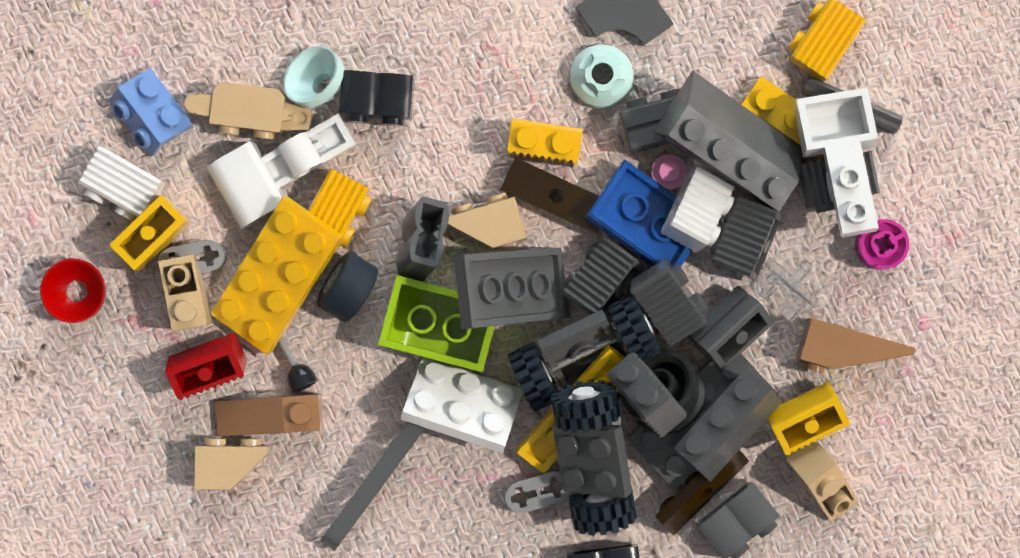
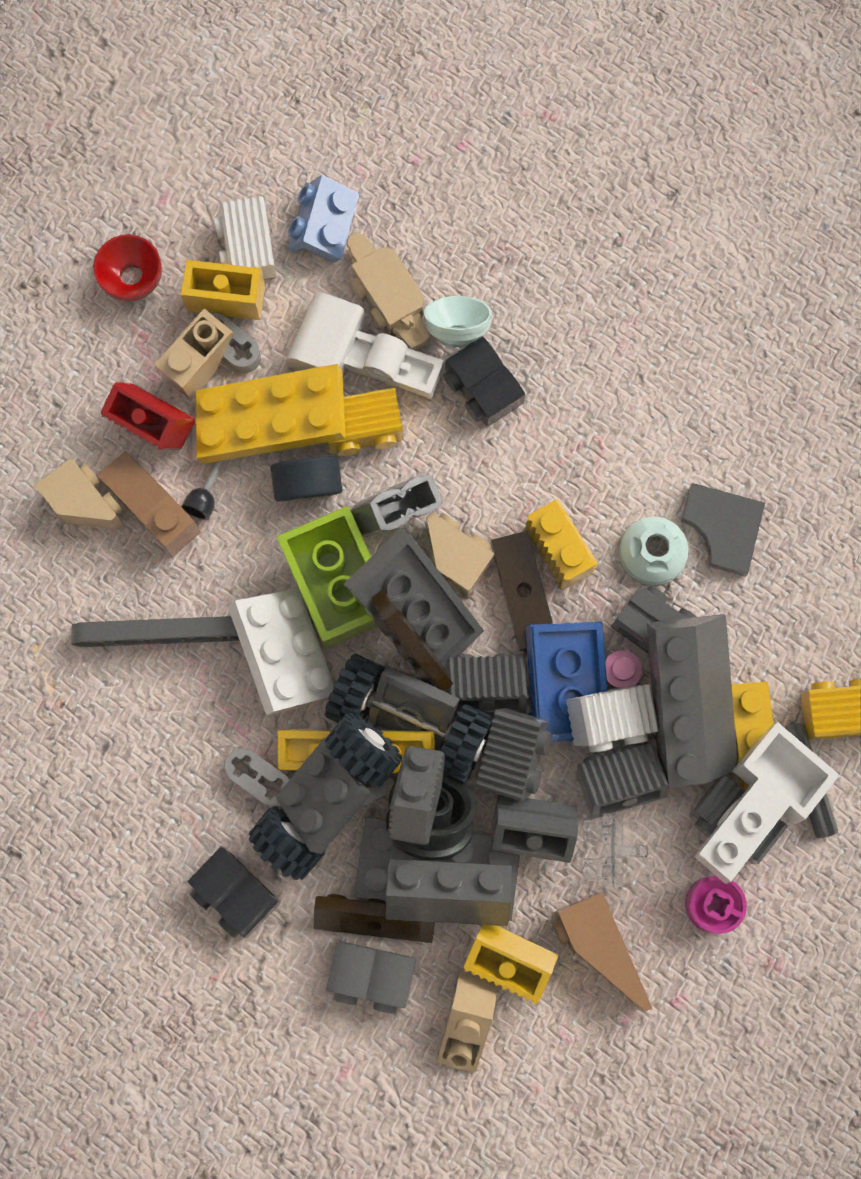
camera: 50 degrees right, 10 degrees down
none -> dark brown tile [371,590,454,691]

